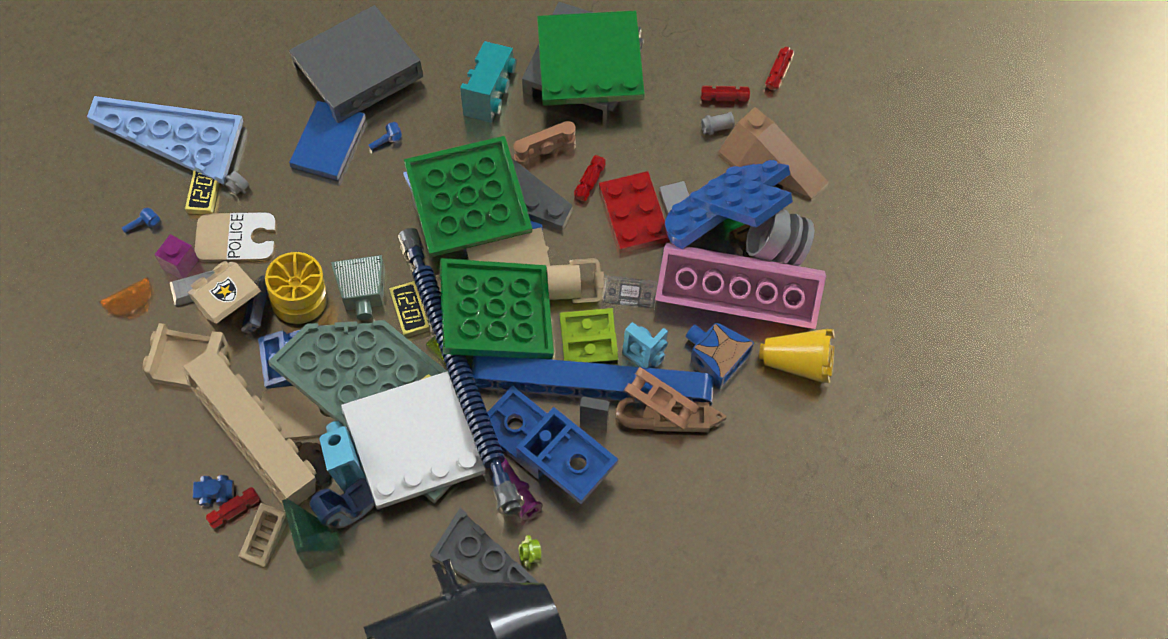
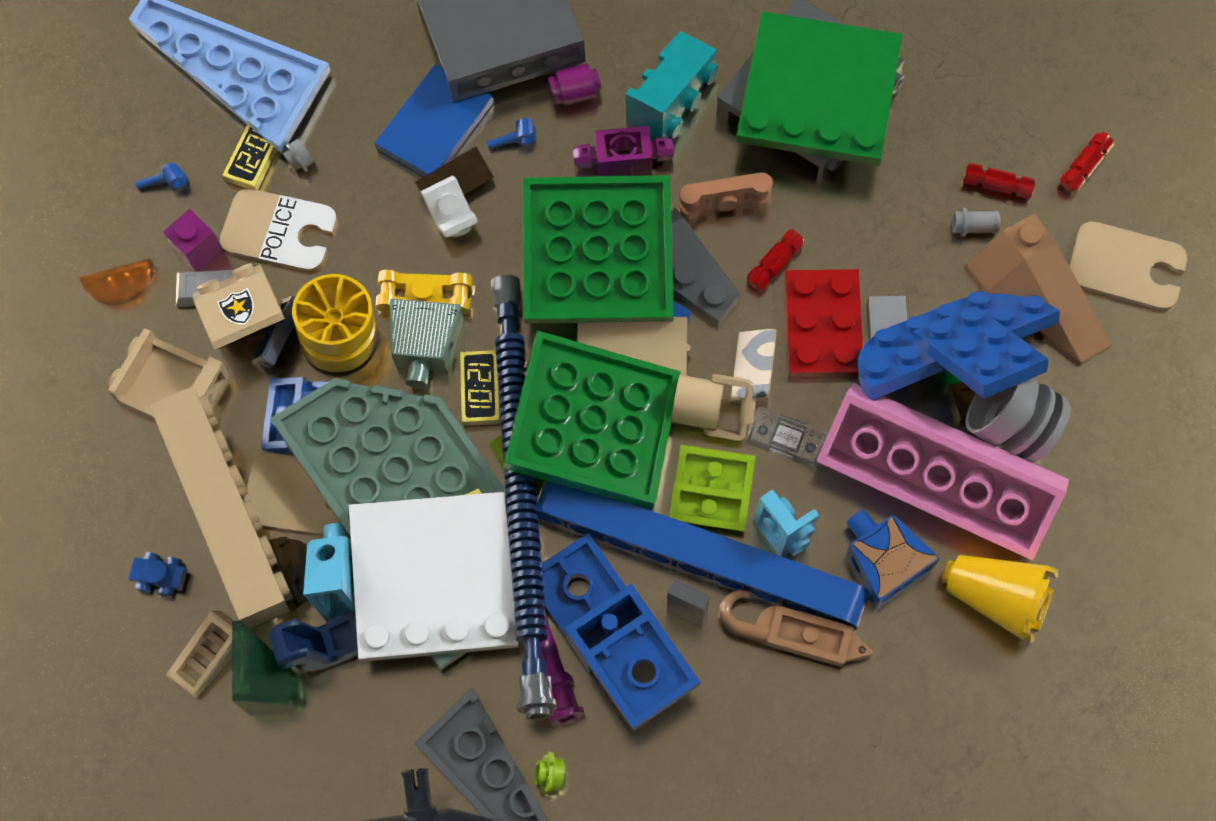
camera: 20 degrees right, 5 degrees up
red axle [206,487,260,529] -> none
nougat plate [624,367,699,430] -> none
none -> yellow plate [375,270,473,315]
none -> dark brown tile [413,146,494,207]
none -> white bracket [421,176,478,237]
none -> magenta brick [548,63,602,106]
none -> magenta piece [573,126,674,176]
none -> slope [730,329,777,407]
none -> tan piece [1069,221,1187,311]

